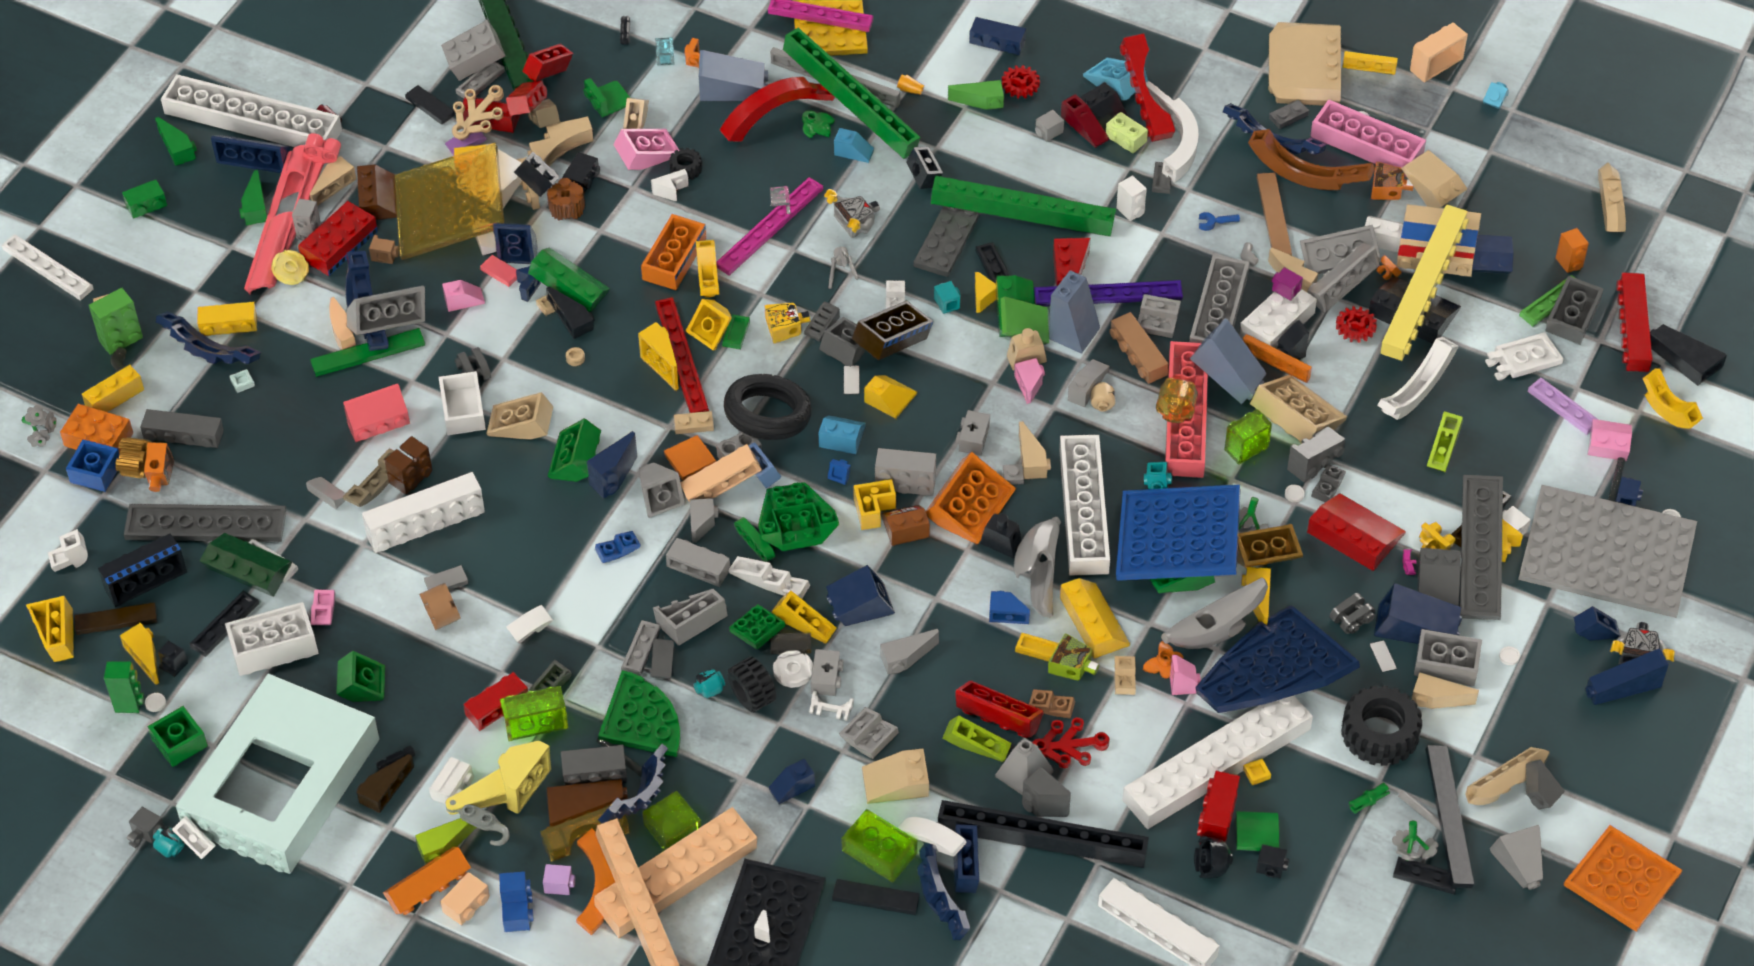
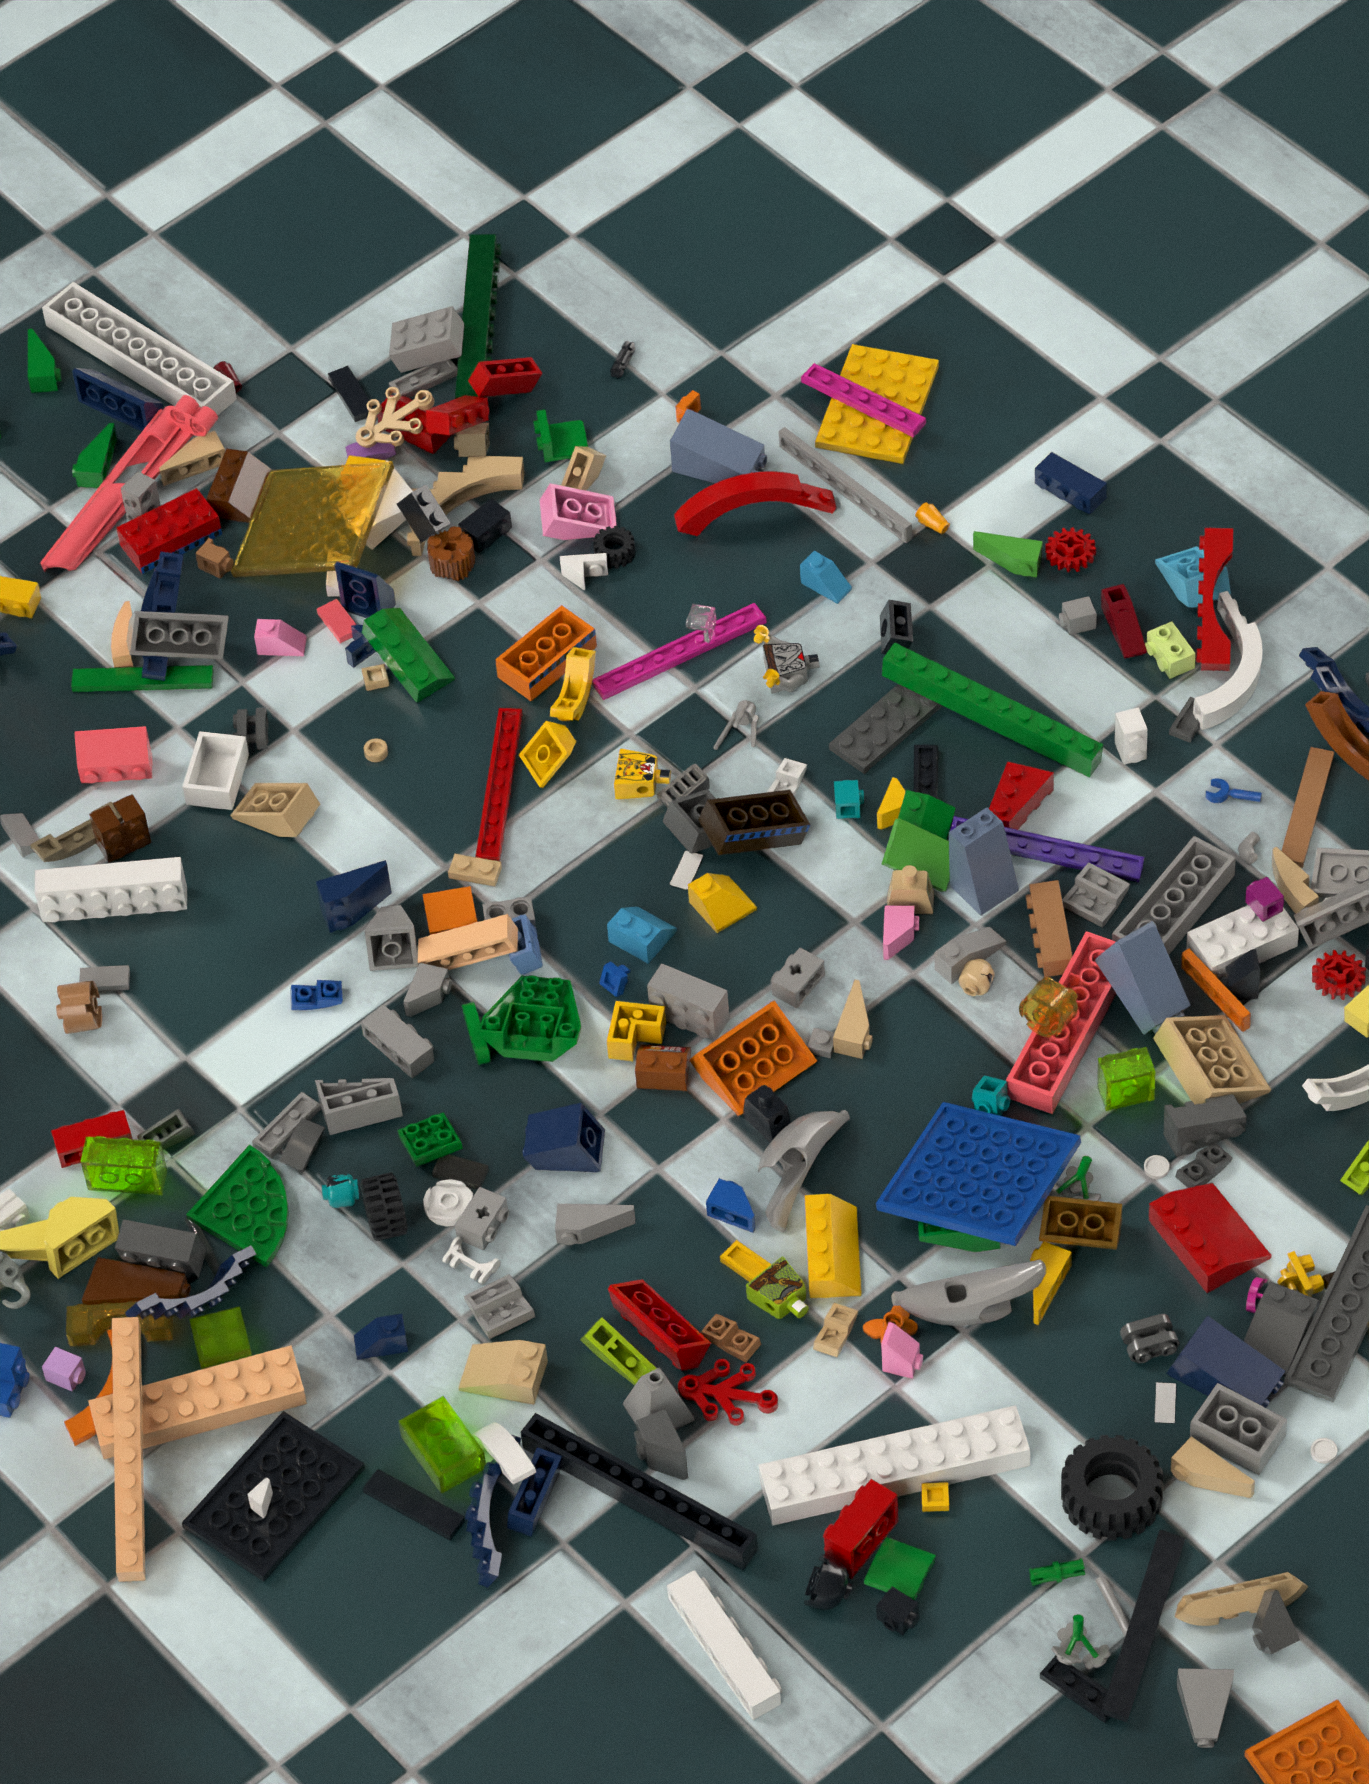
camera: 25 degrees right, 0 degrees up
light yellow tile [271,250,309,285] -> none
white slope [507,605,554,644] -> none
black slope [546,286,595,339] -> none
green slope [547,418,601,482] -> none
yellow slope [638,322,679,391] -> none
clear light blue brick [655,37,675,66] -> none
green tile [722,314,750,350] -> none
black tyre [724,374,812,440] -> none
white slope [728,556,810,599] -> none
yellow slope [772,590,837,643] -> none
green brick [782,27,920,159] -> none
green plate [802,110,835,138] -> none
white brick [1060,435,1110,575] -> none
black slope [1079,82,1127,131] -> none
dark blue piece [1196,605,1360,713] -> none

